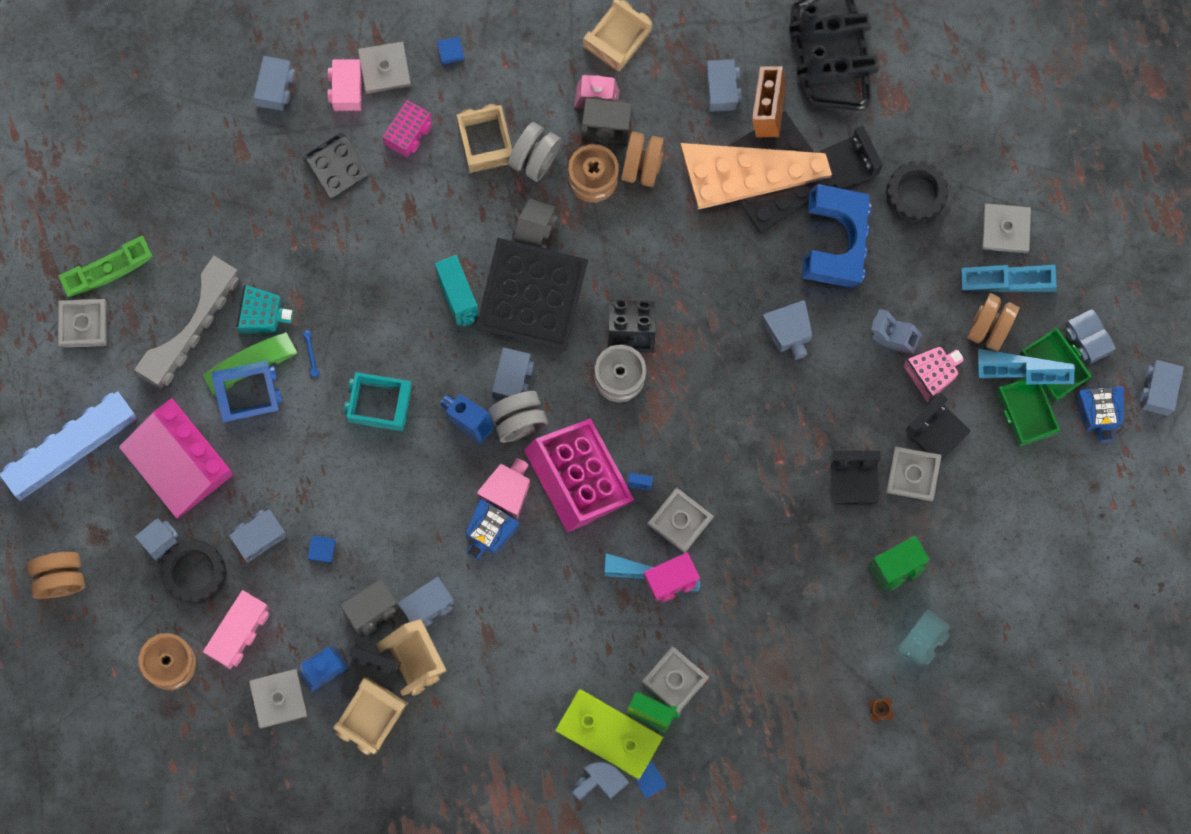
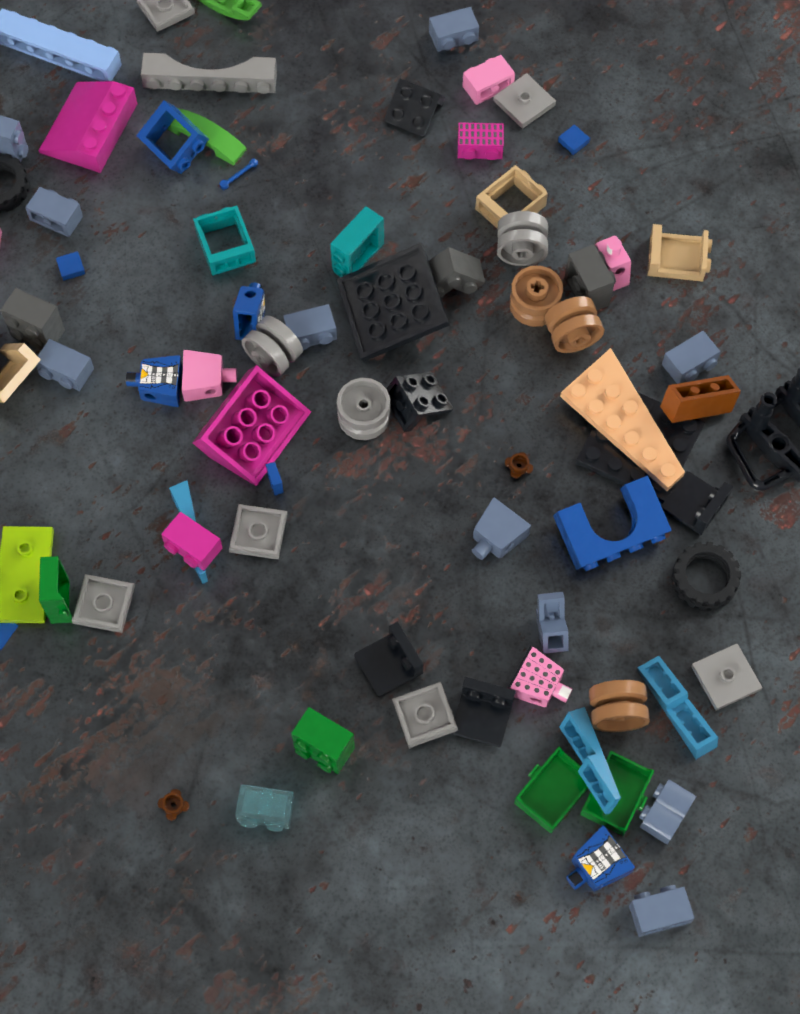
camera: 65 degrees right, 10 degrees down
teal torso [236,285,293,334] -> none
none -> reddish brown plate [505,452,533,479]

